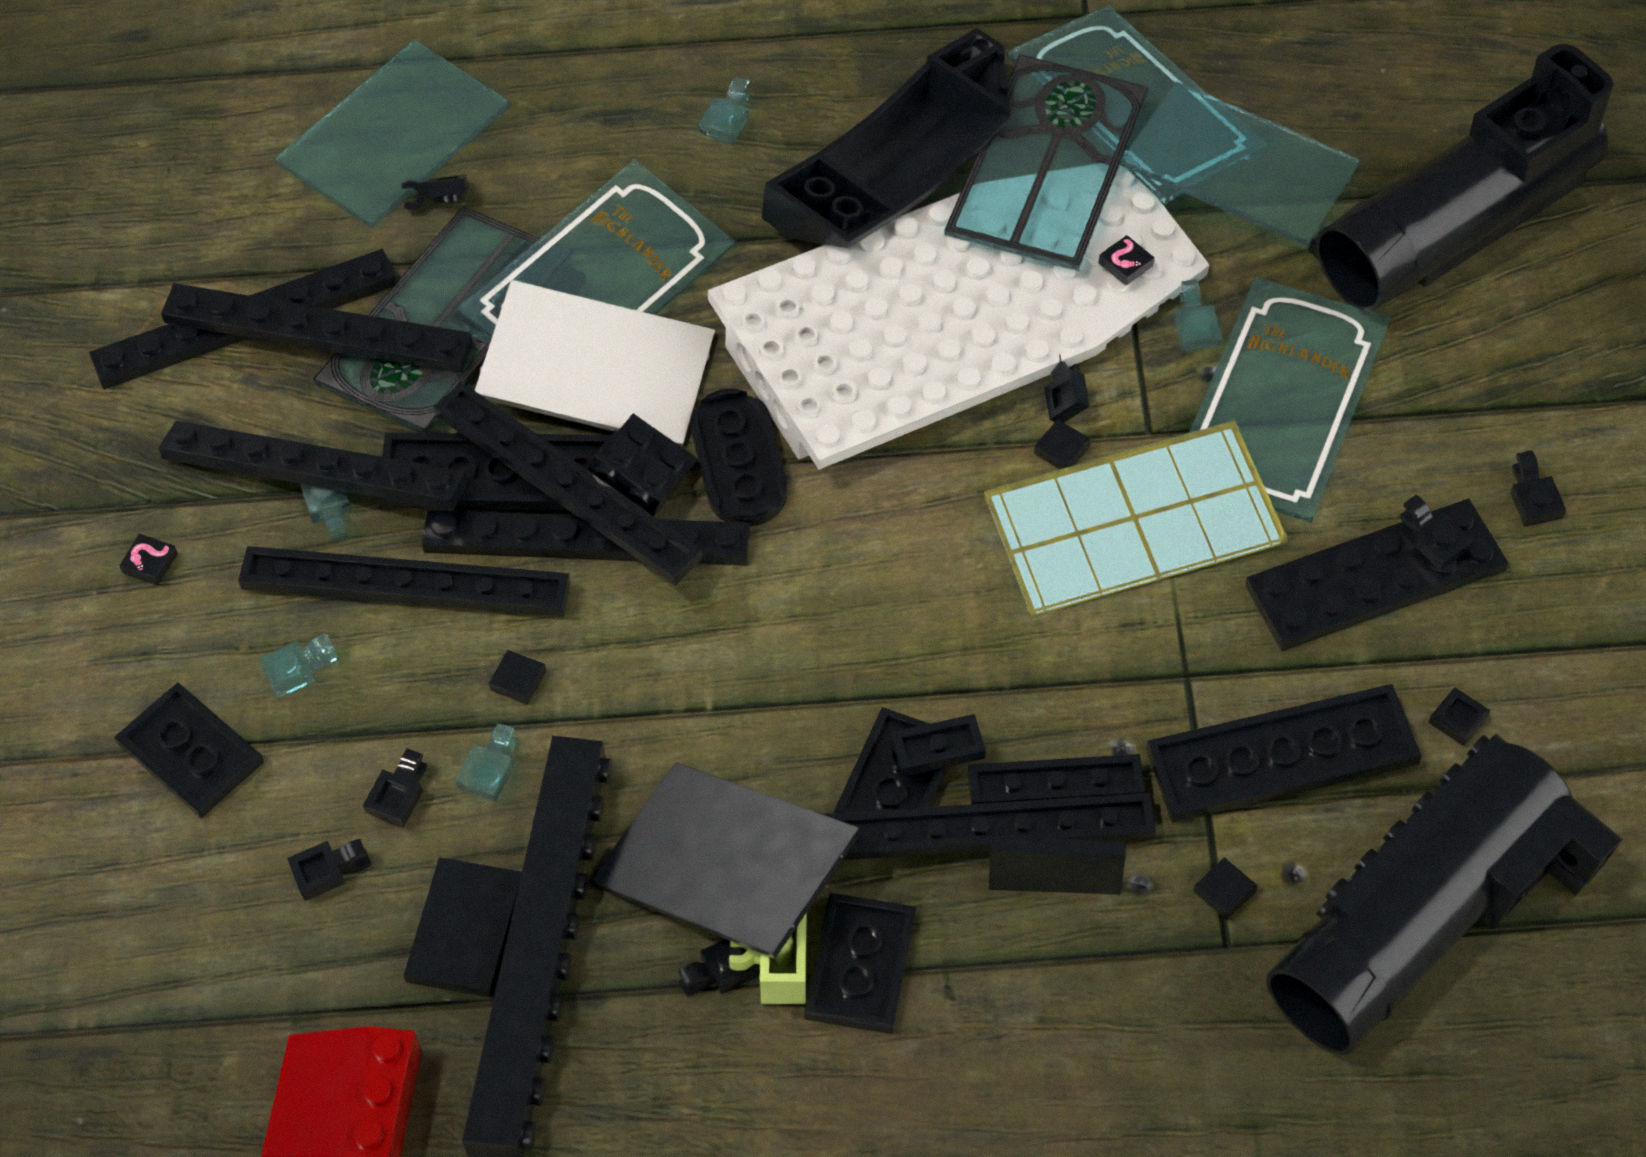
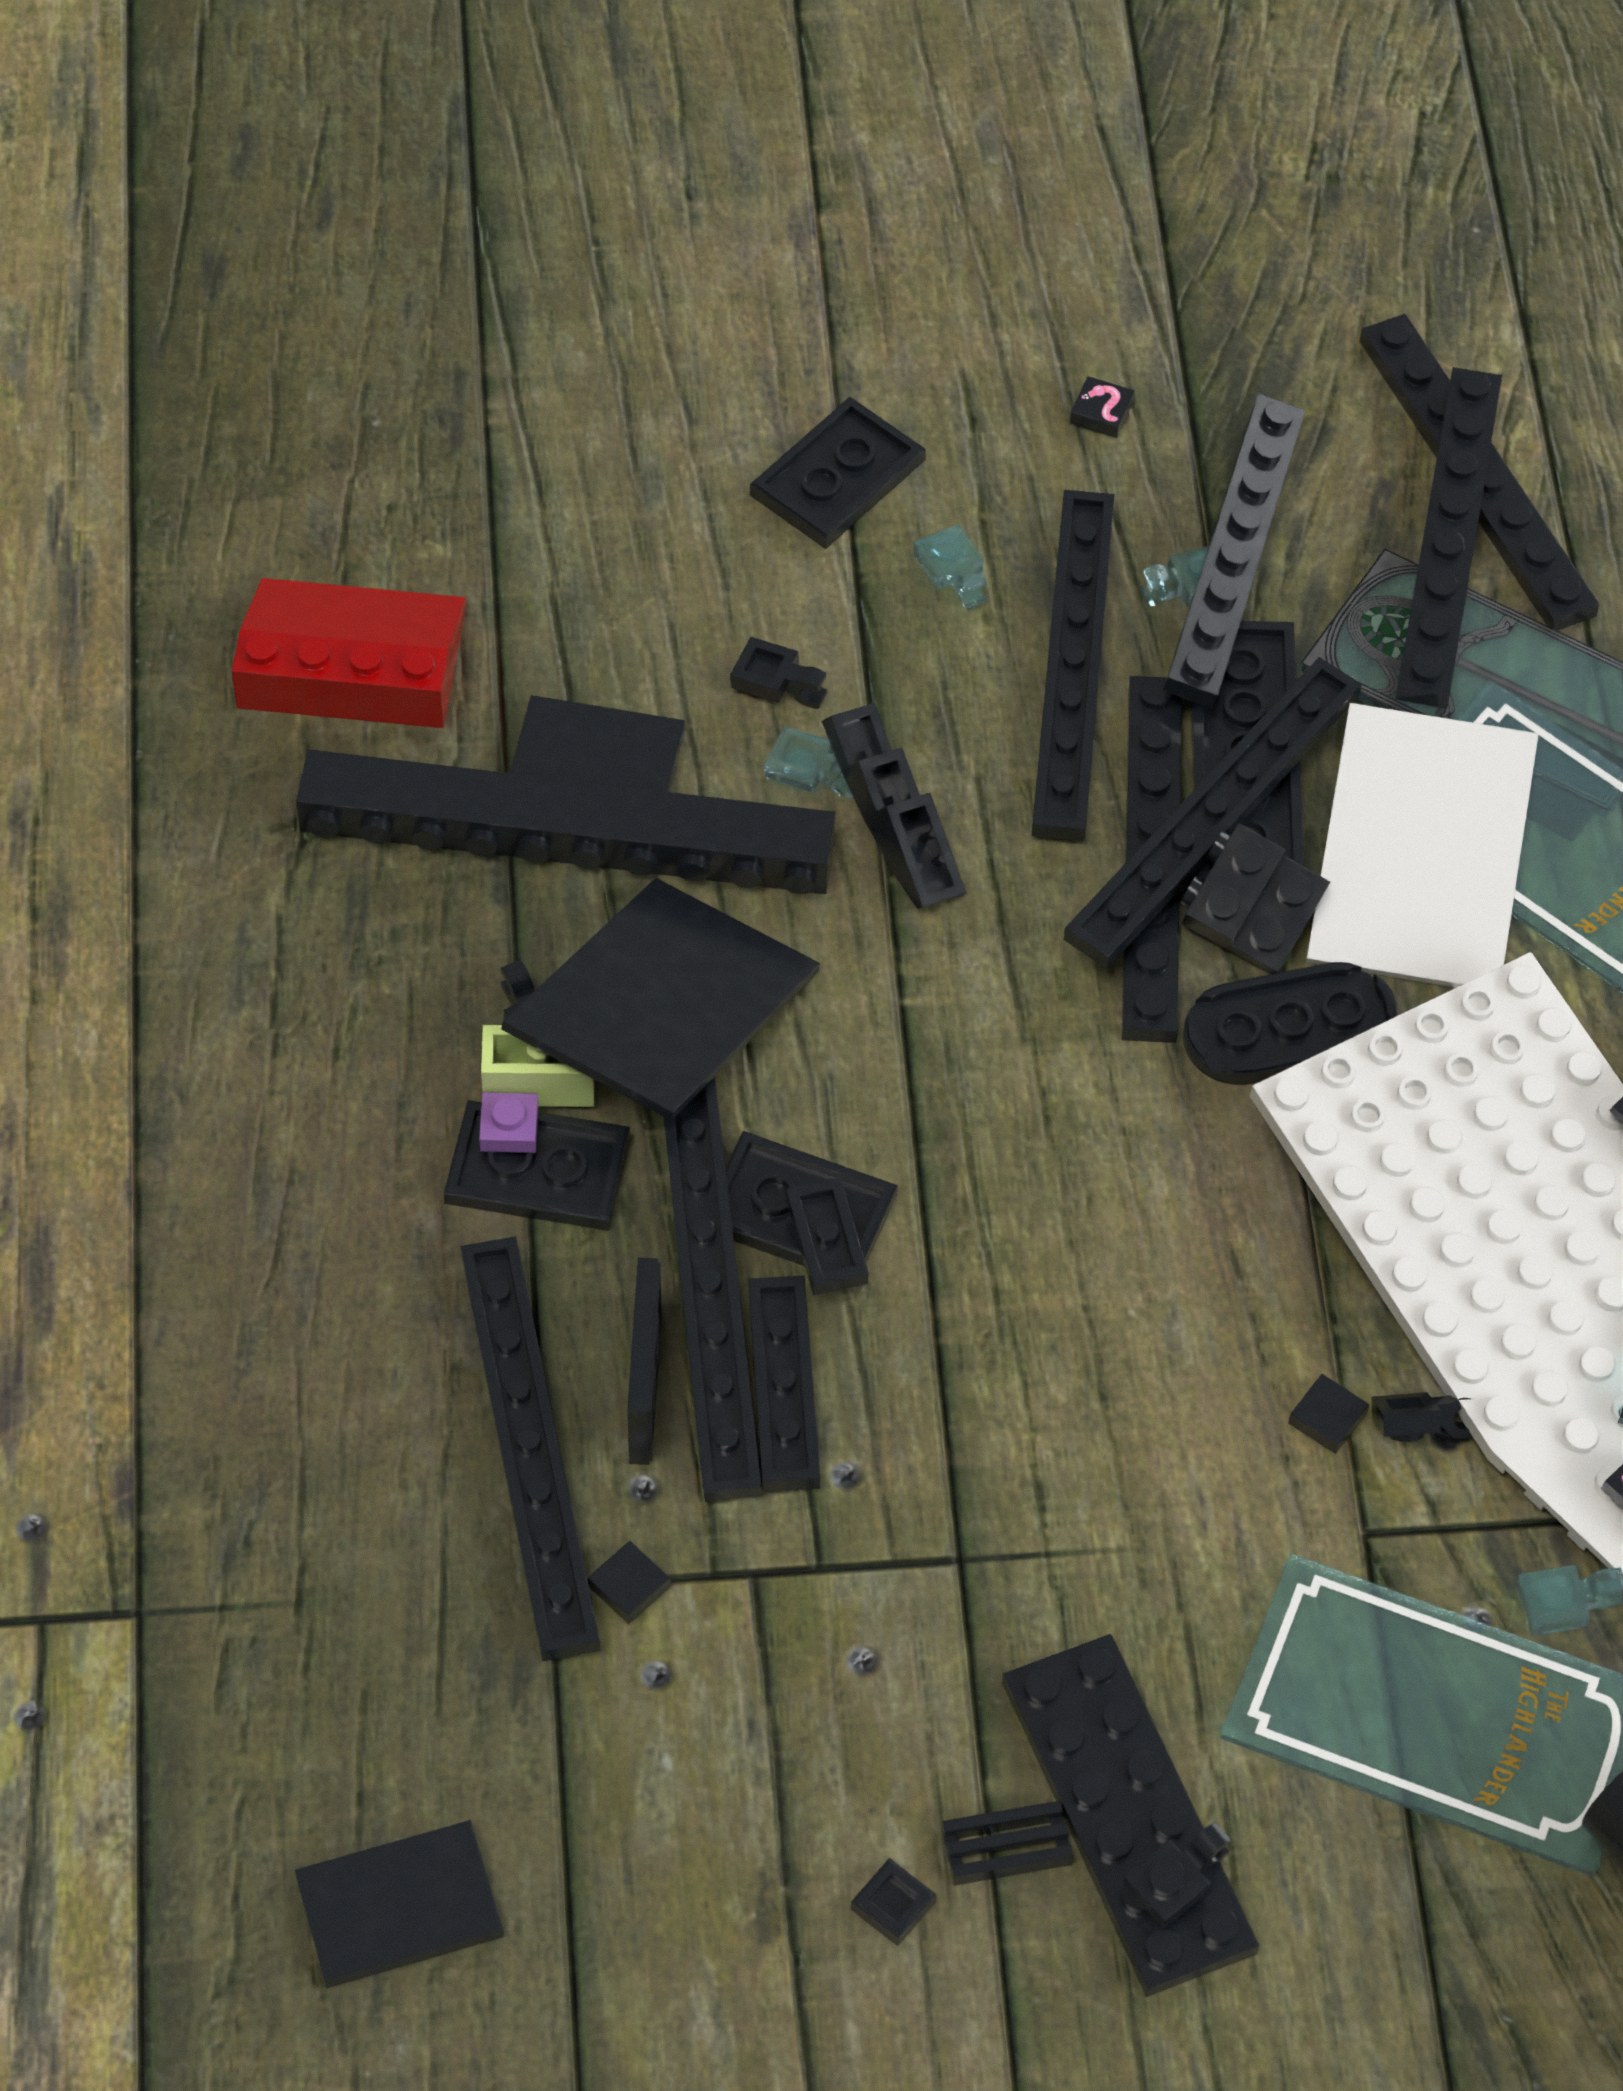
camera: 85 degrees right, 0 degrees up
black plate [287,839,372,901] -> none
black tile [489,650,546,704] -> none
clear light blue piece [984,420,1288,617] -> none
black plate [1146,684,1422,823] -> none
black piece [1266,734,1623,1055] -> none
black plate [1510,450,1566,527] -> none
none -> black tile [295,1820,504,1988]
none -> black plate [460,1236,600,1662]
none -> medium lavender plate [479,1092,539,1153]
none -> black slope [821,703,966,909]
none -> black tile [942,1800,1073,1886]

